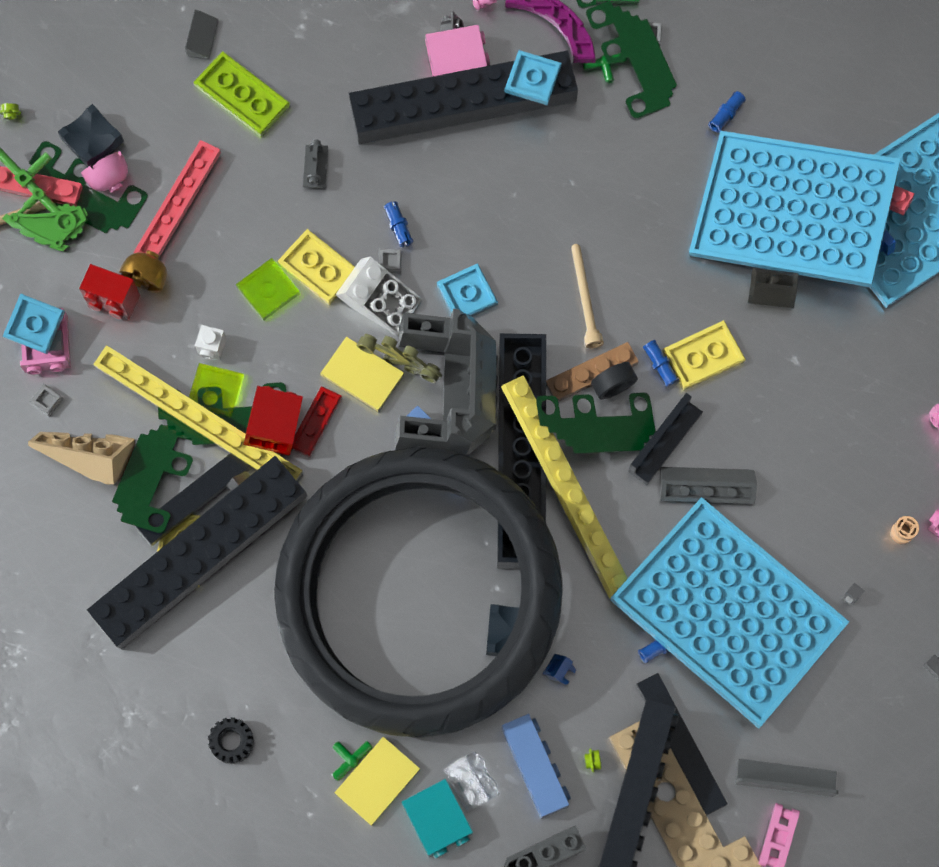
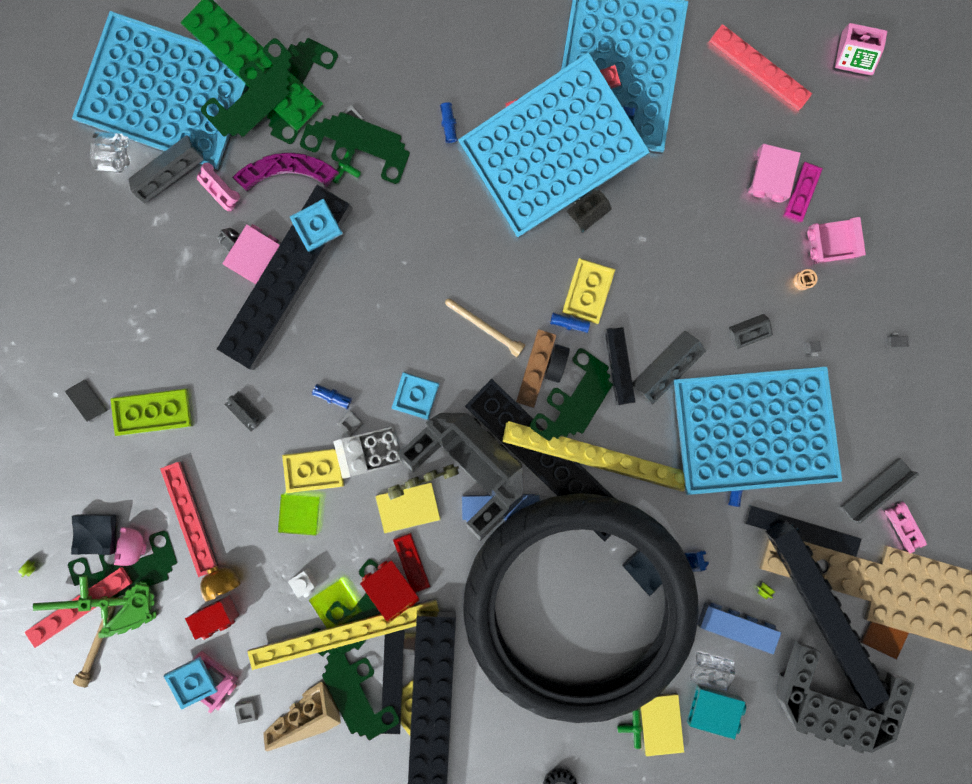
camera: 45 degrees left, 15 degrees up
none -> dark grey slope [729,314,773,349]

